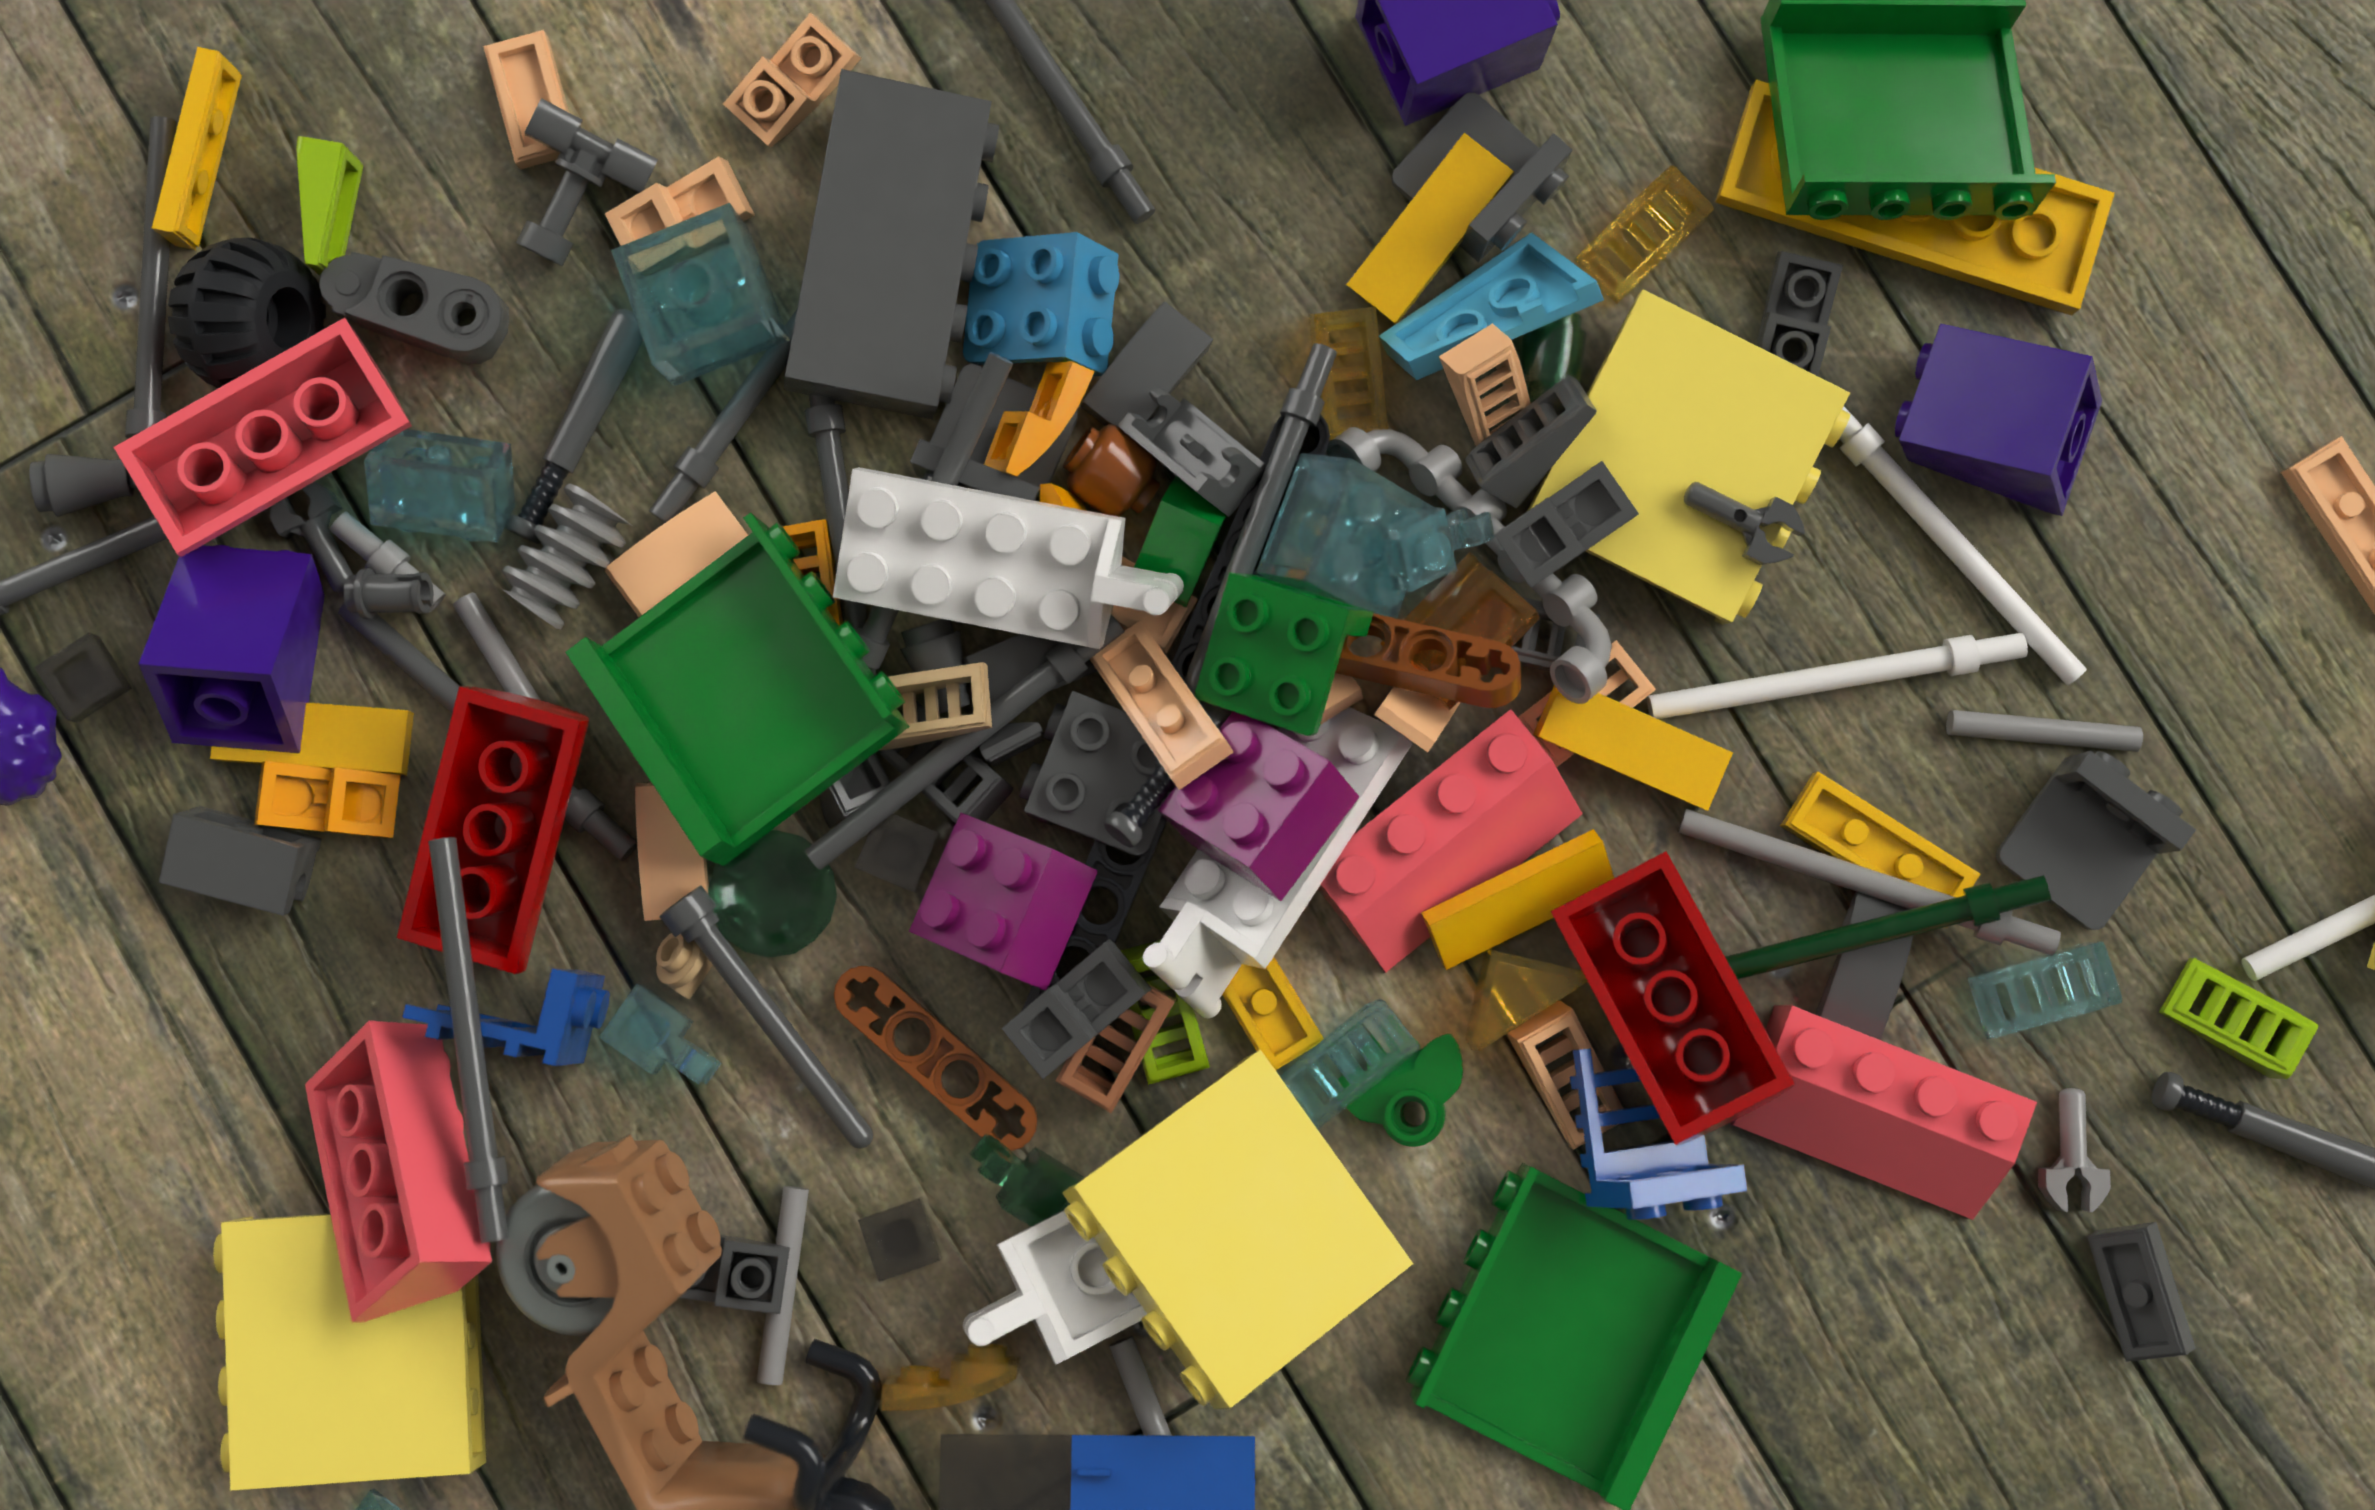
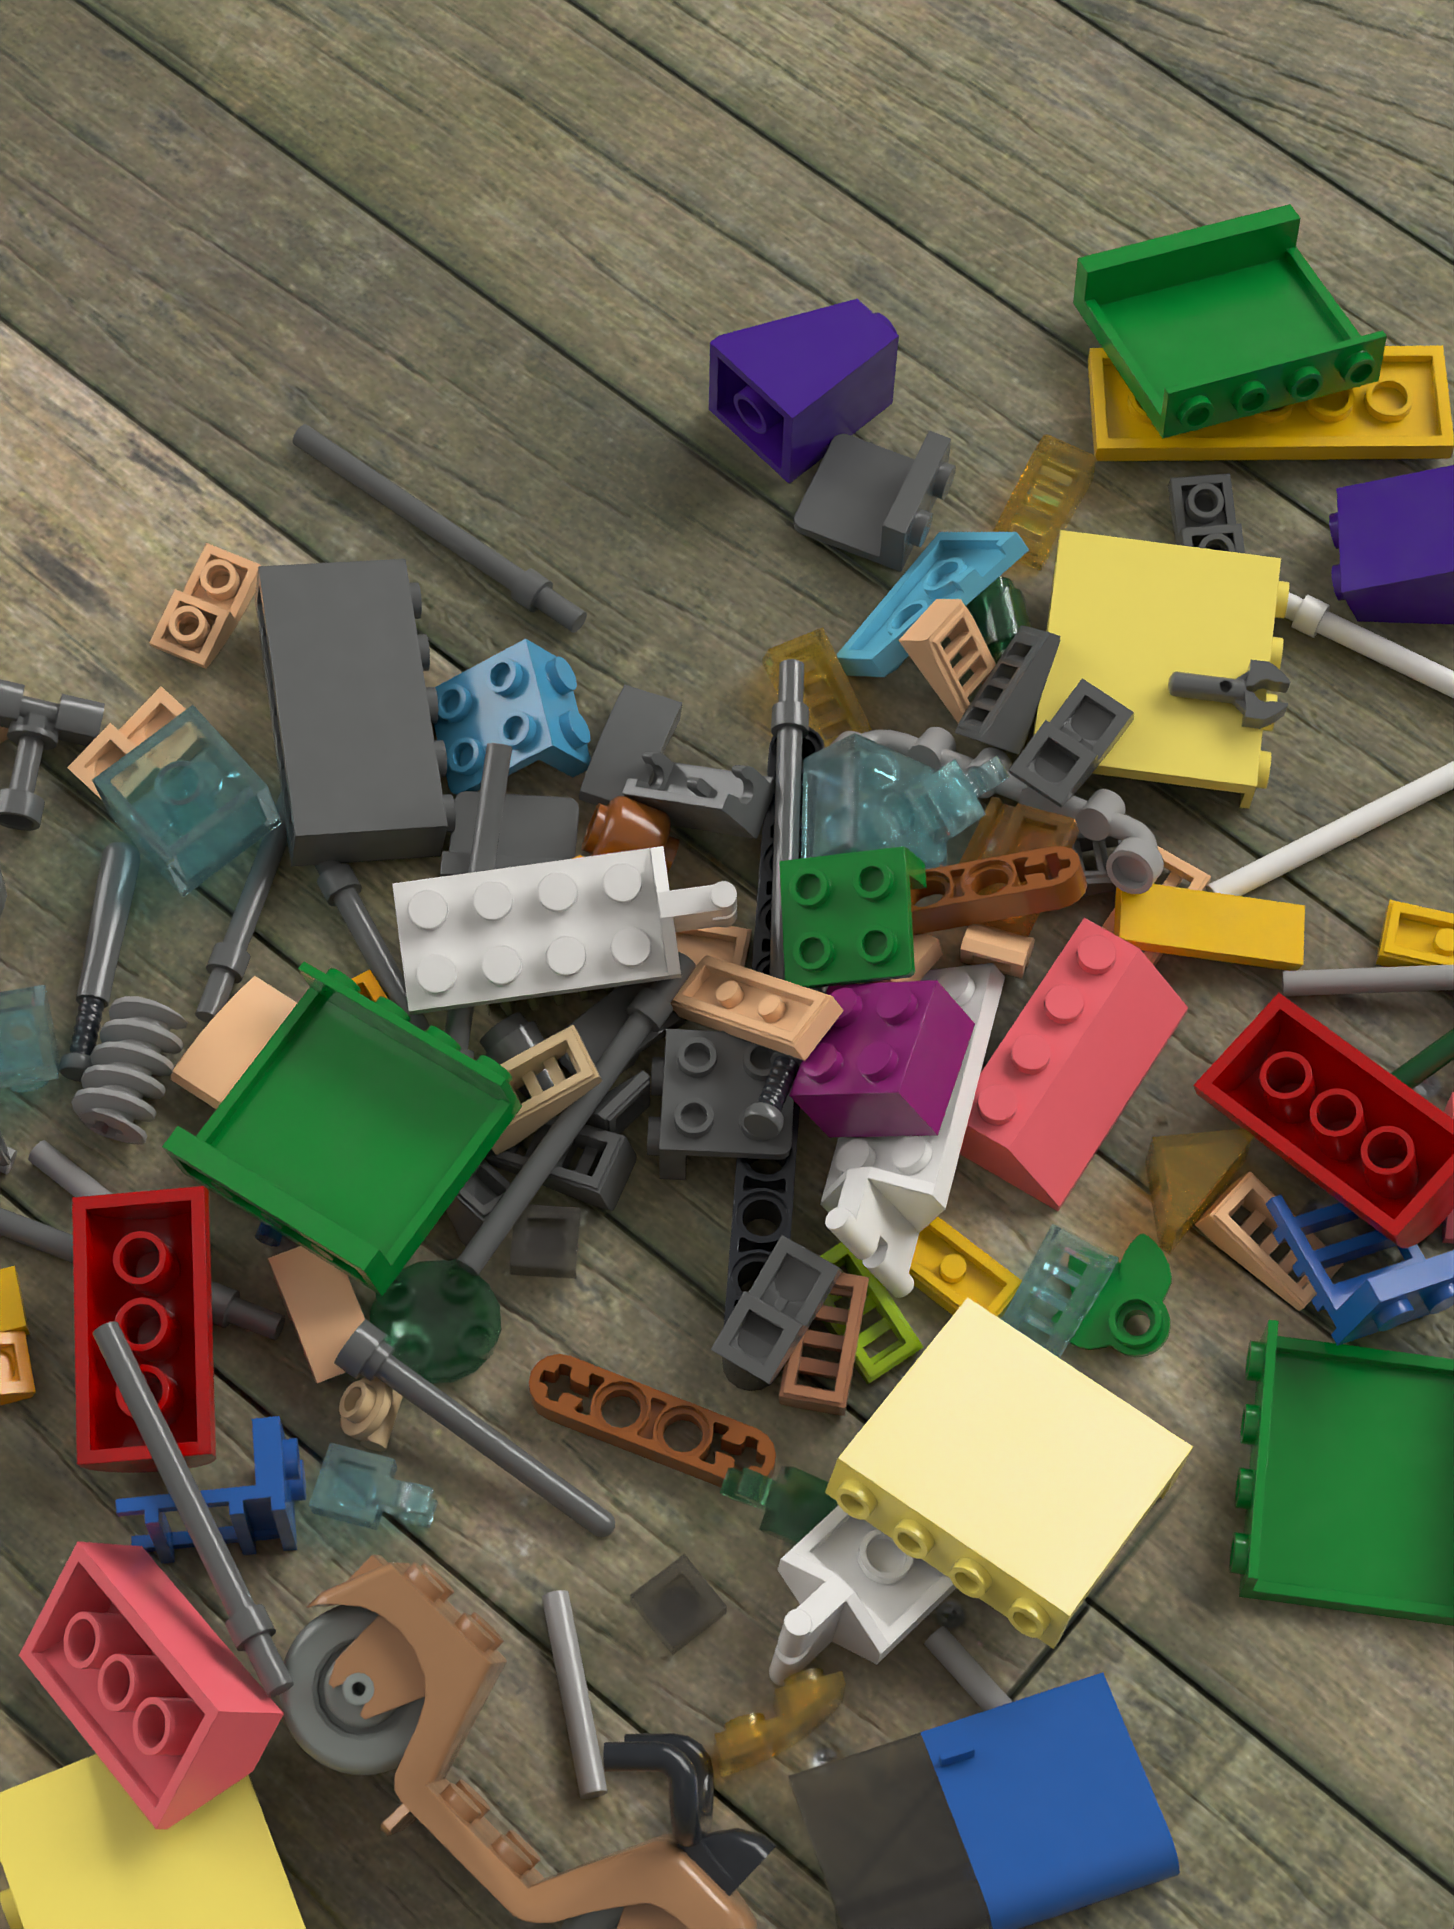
camera: 15 degrees left, 20 degrees down
dark grey slope [679,1235,790,1314] -> none
magenta brick [909,812,1098,991] -> none
light orange slope [984,361,1095,477] -> none
green slope [1134,475,1227,607] -> none
yellow tile [1346,133,1515,324] -> none
yellow tile [1421,829,1614,970] -> none

